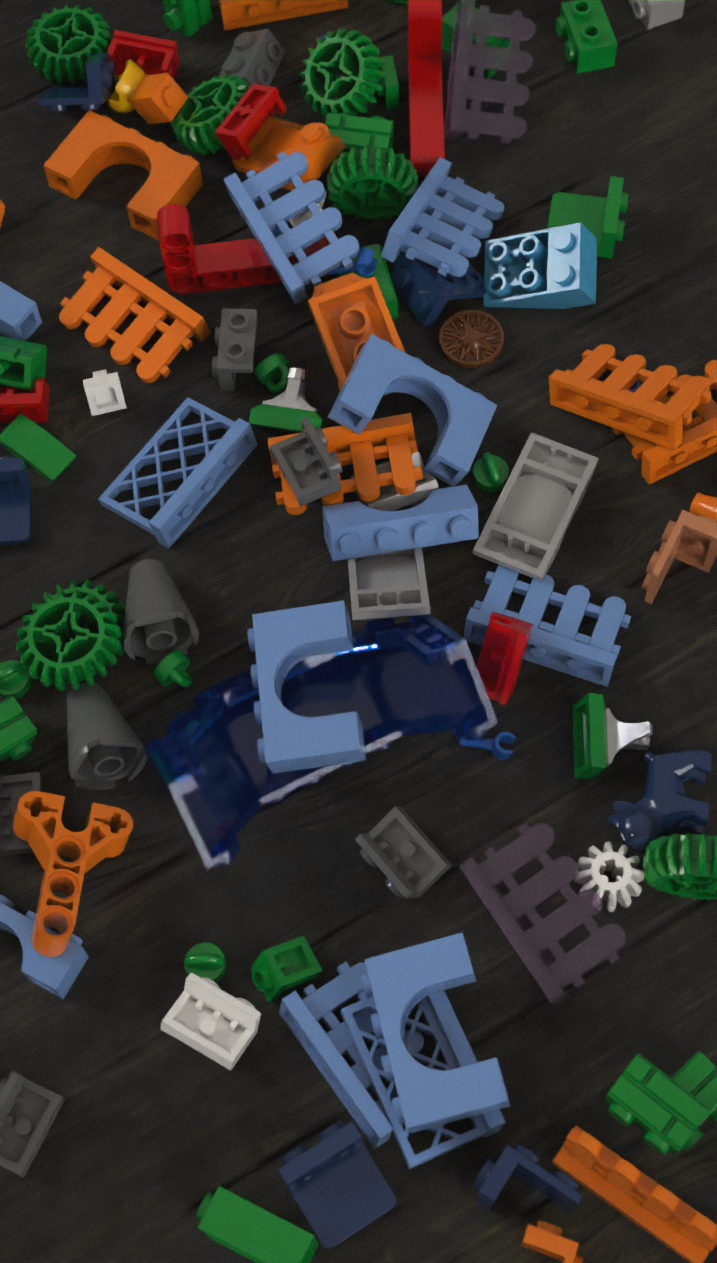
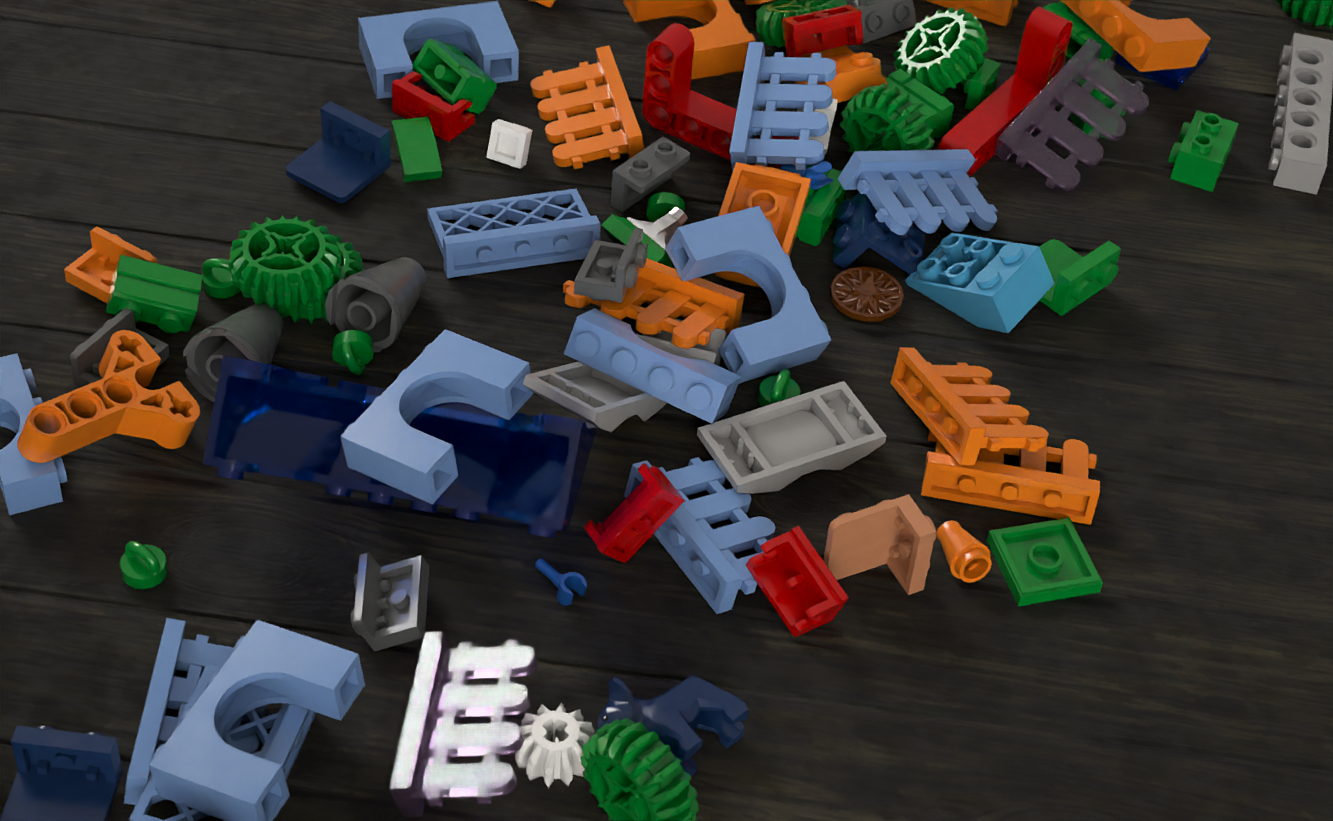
camera: 30 degrees right, 20 degrees down
white bracket [161,973,261,1071] -> none
green bracket [251,936,322,1002] -> none
green piece [572,693,652,781] -> none
none -> red hinge [745,526,849,638]

